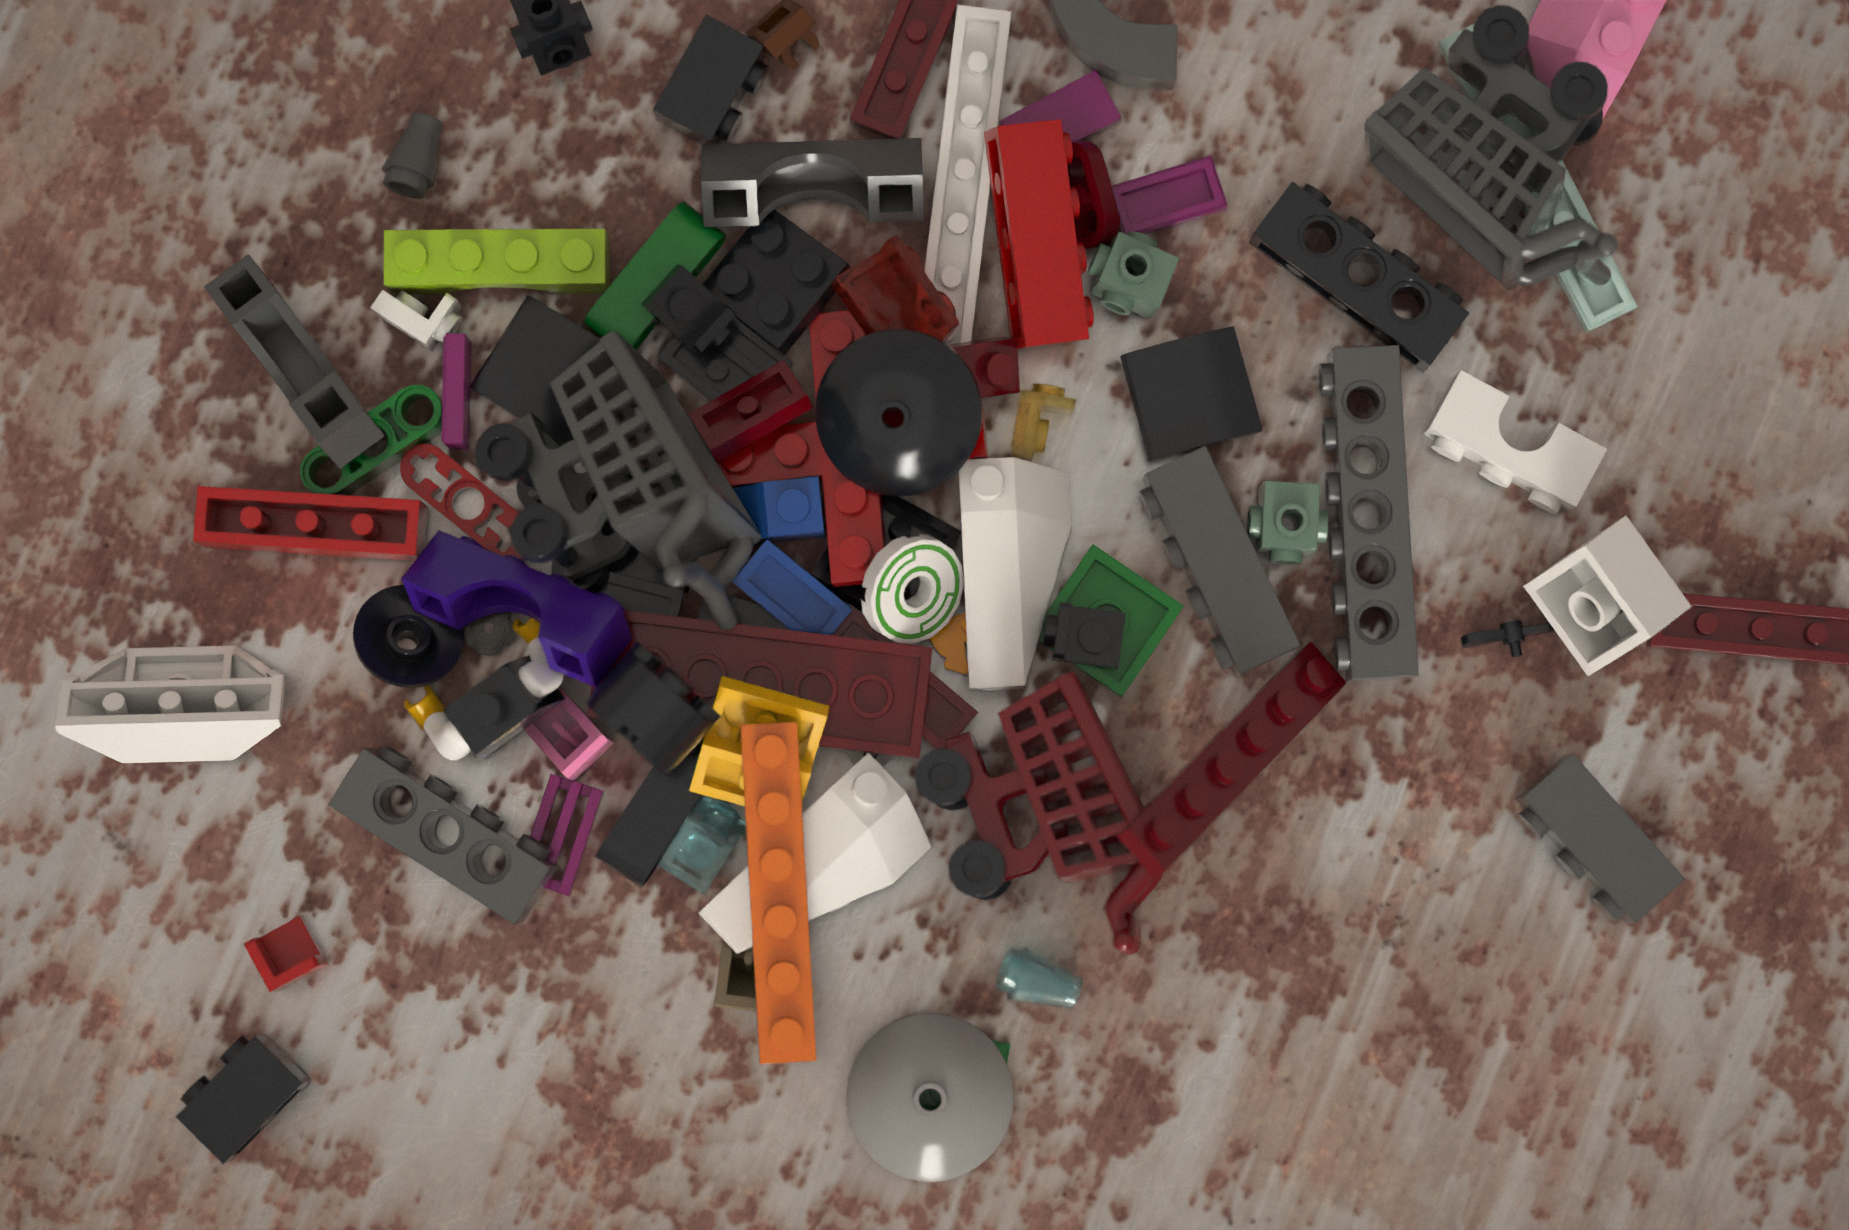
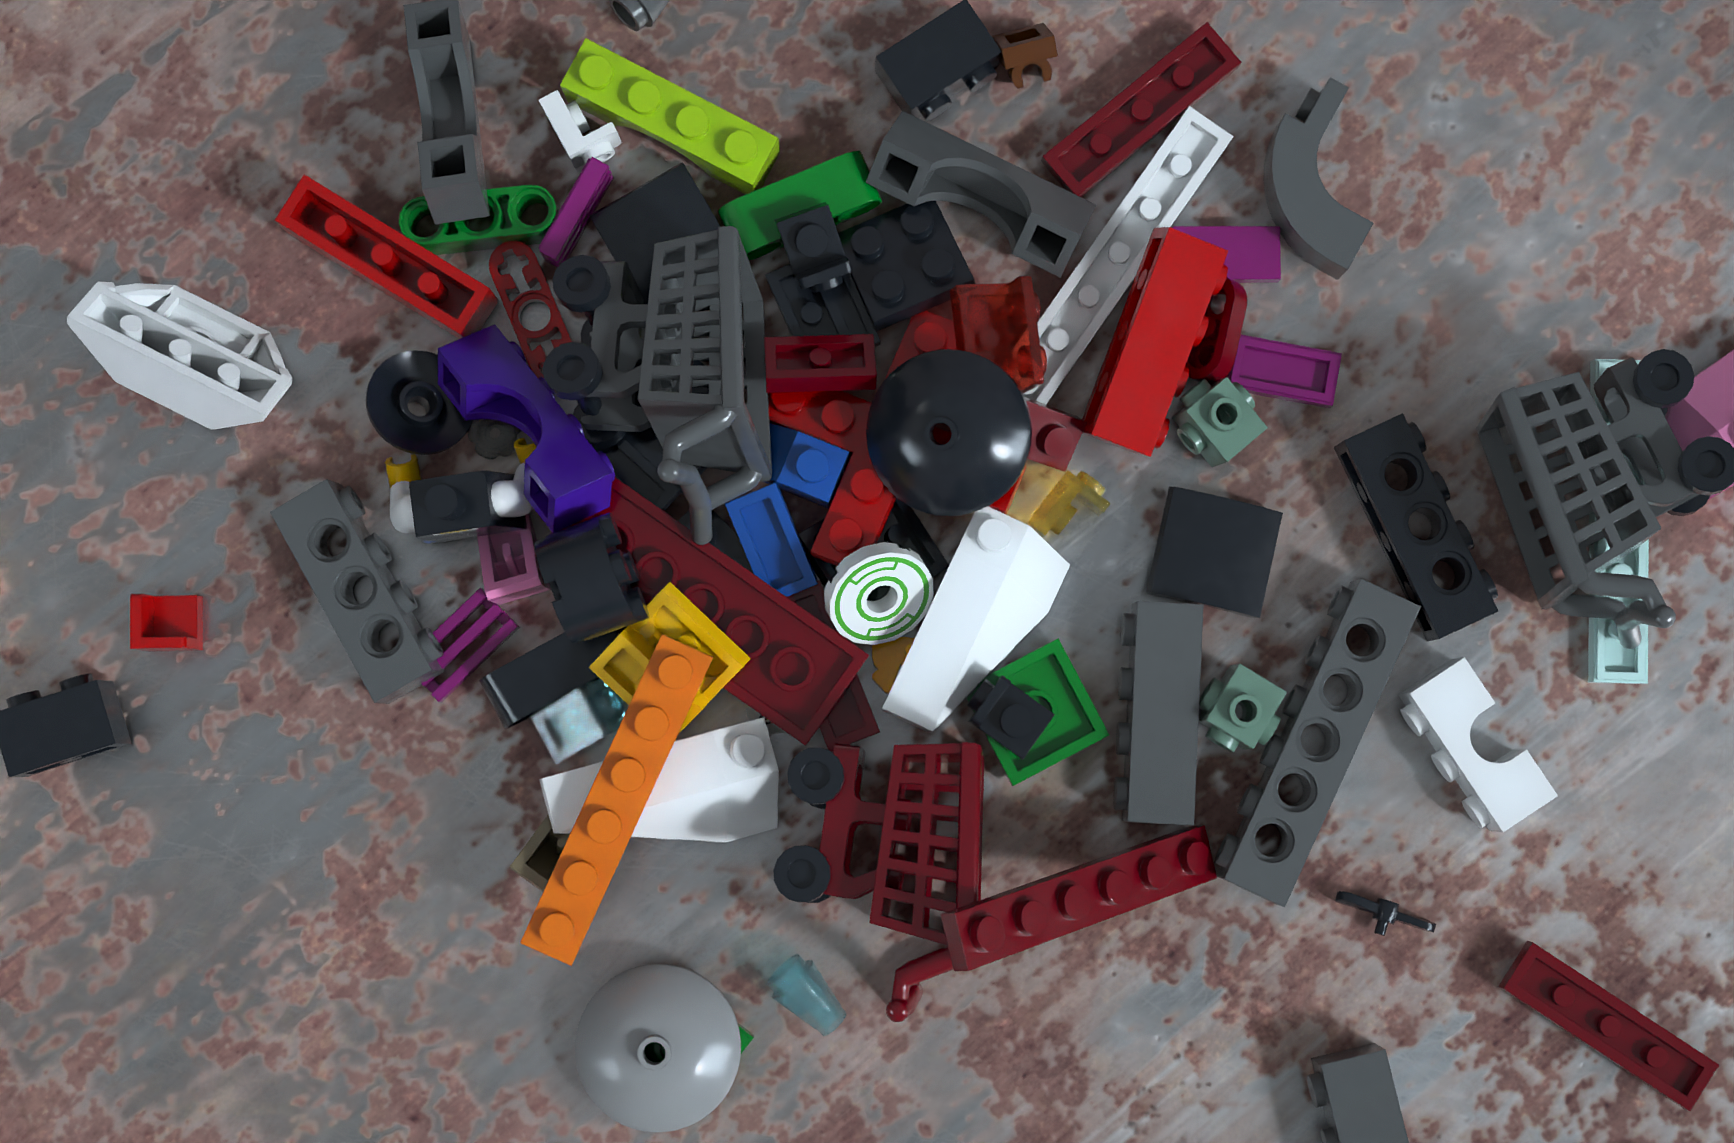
camera: 25 degrees right, 0 degrees up
white brick [1523,516,1692,676] -> none

